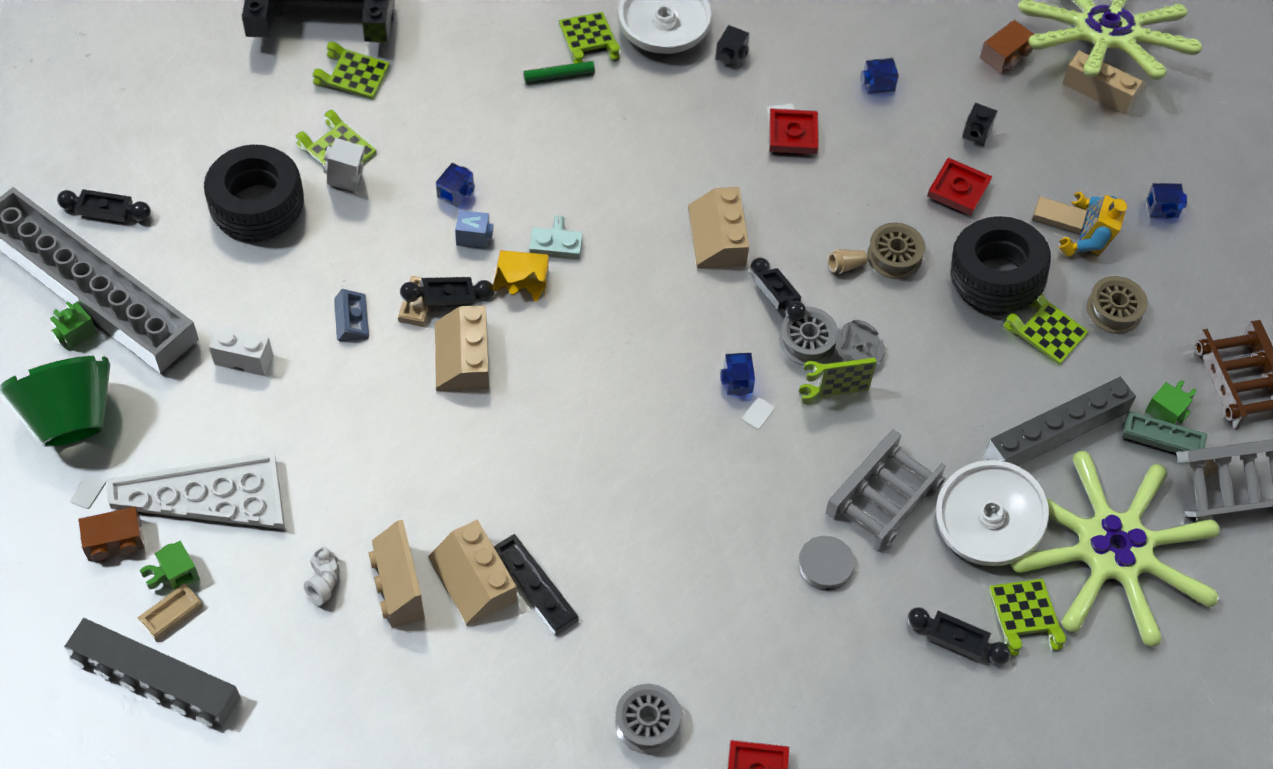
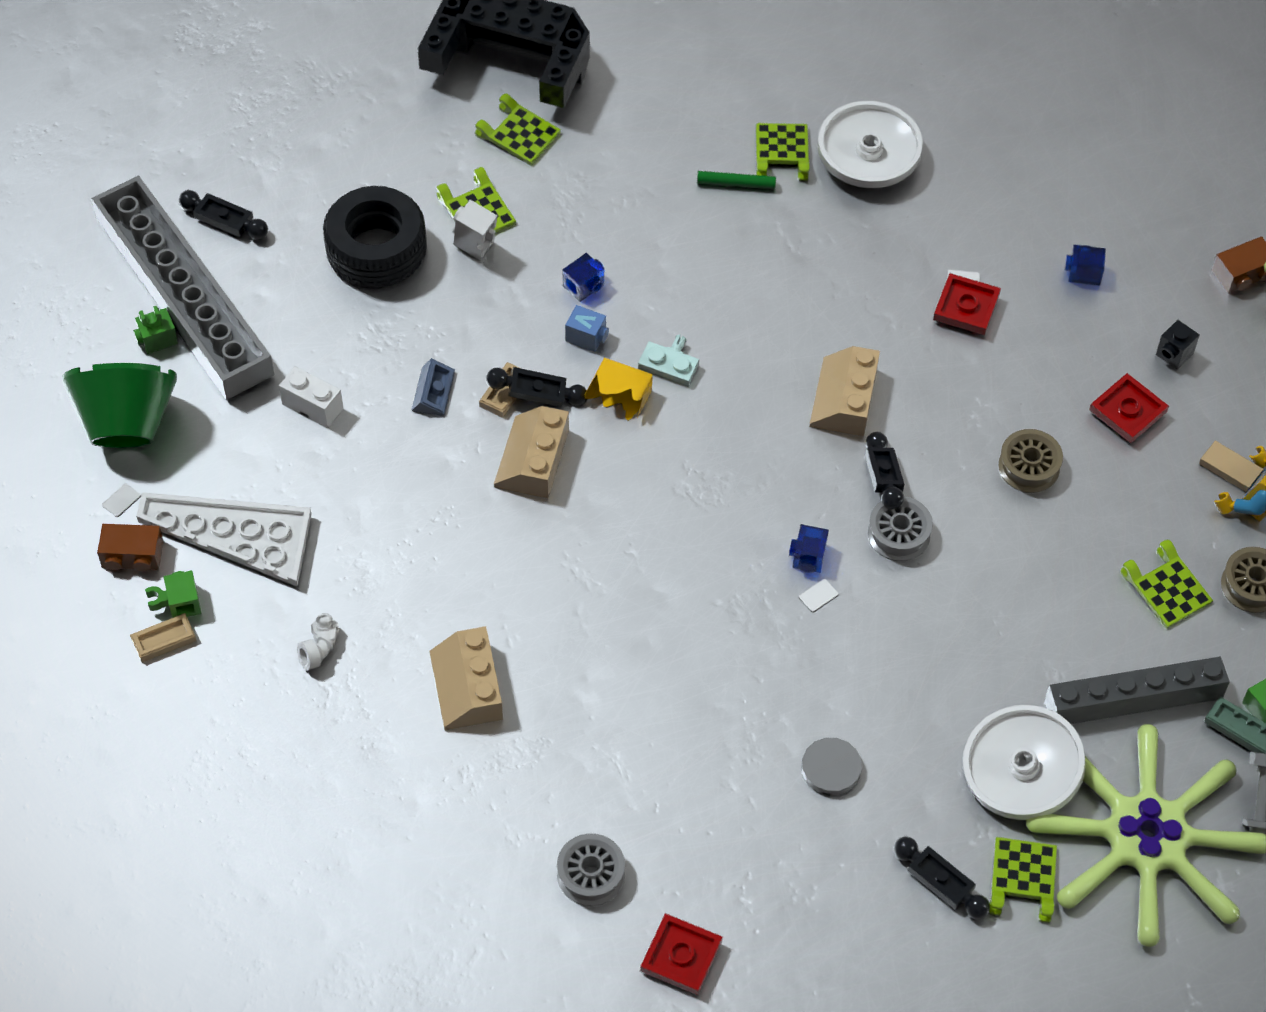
camera: 20 degrees right, 0 degrees up
dark grey brick [64,617,241,728] -> none
tan slope [368,520,425,628] -> none
black tile [493,533,579,636] -> none
black brick [715,25,750,67] -> none
lime flag [799,358,877,404] -> none
light grey fence [825,429,946,551] -> none
tan cone [828,249,868,274] -> none
light grey tile [836,320,884,365] -> none
black tyre [951,216,1051,312] -> none

